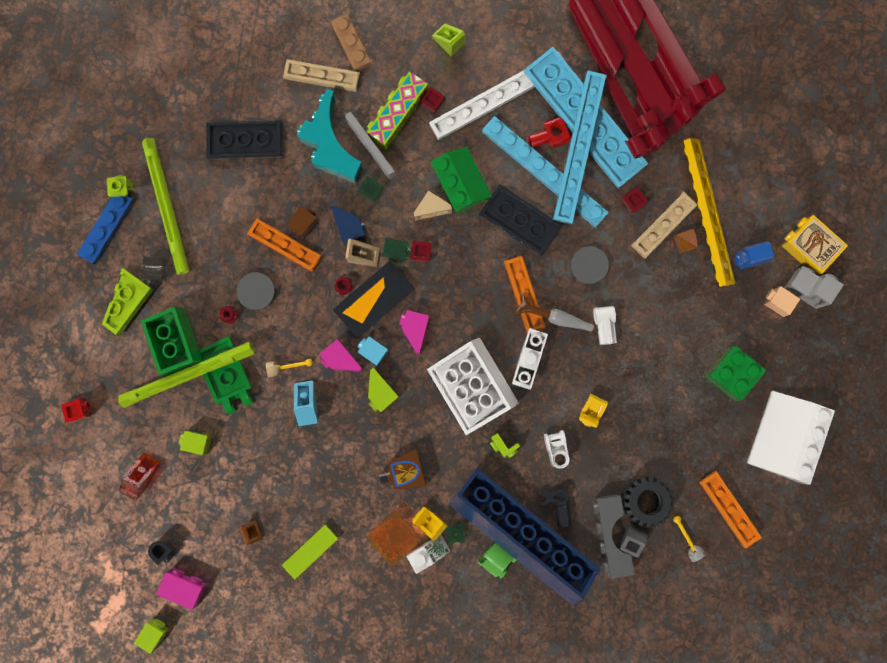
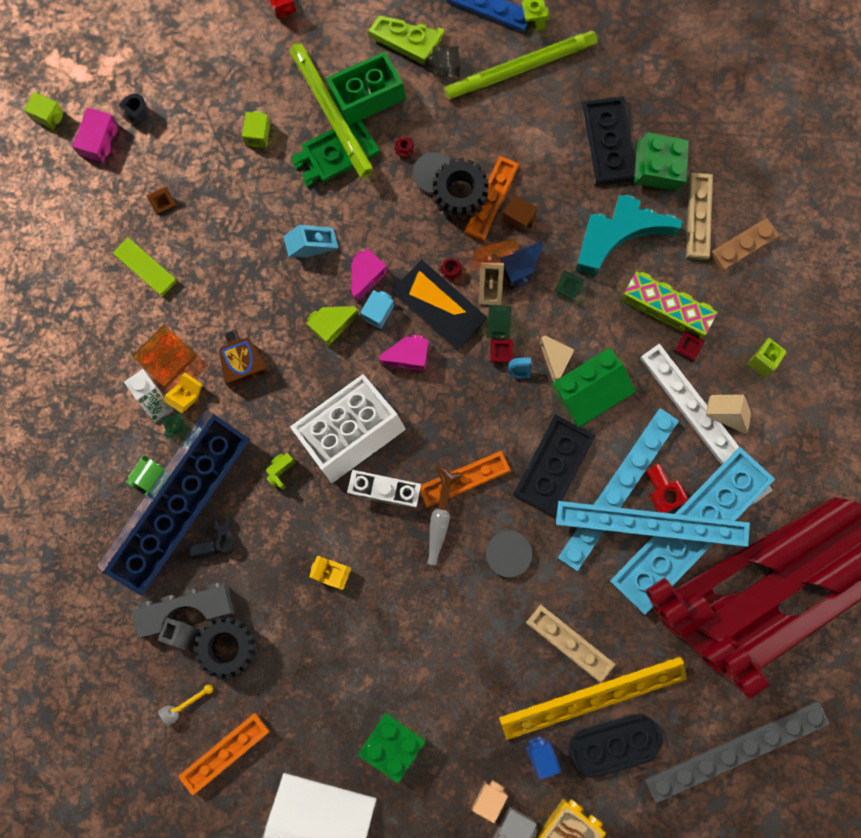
camera: 85 degrees right, 5 degrees down
clear red slope [119,453,161,501] -> none
hinge [266,359,313,378] -> none
light grey tile [345,111,395,180] -> none
white piece [544,430,569,469] -> none
white piece [593,306,617,345] -> none
dark red plate [621,187,648,214] -> none
dark orange slope [673,229,698,254] -> none
none -> black tyre [432,158,489,220]
none -> clear orange plate [468,239,519,262]
none -> dark azure tile [508,358,531,379]
none -> black tile [568,714,663,777]
none -> green brick [634,132,689,191]
none -> dark grey plate [644,701,830,803]
none -> tan slope [706,395,751,434]

